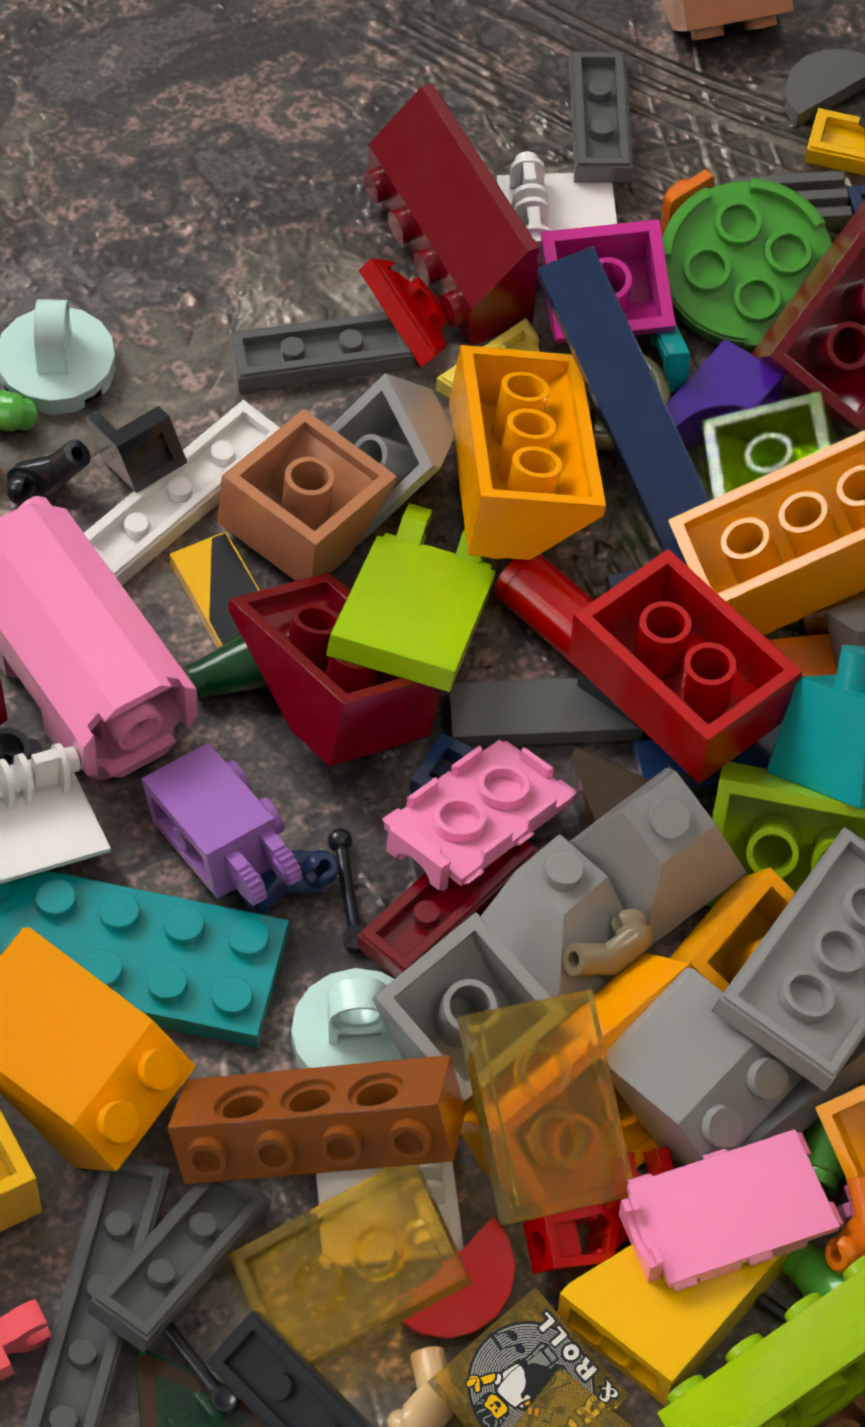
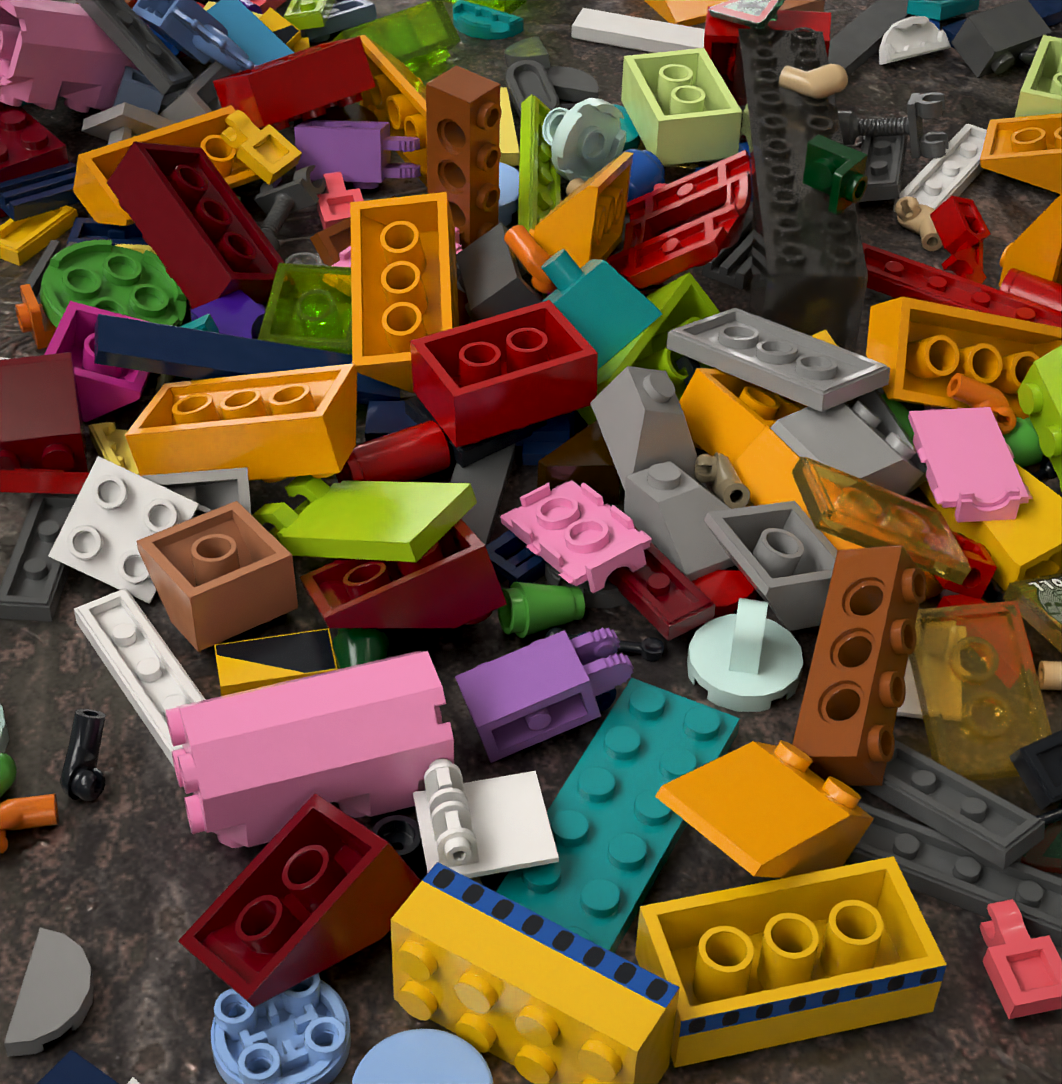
camera: 75 degrees left, 15 degrees down
black panel [86,406,188,493] -> none
none -> white hinge [48,456,199,604]
none -> bright green cone [497,582,585,638]

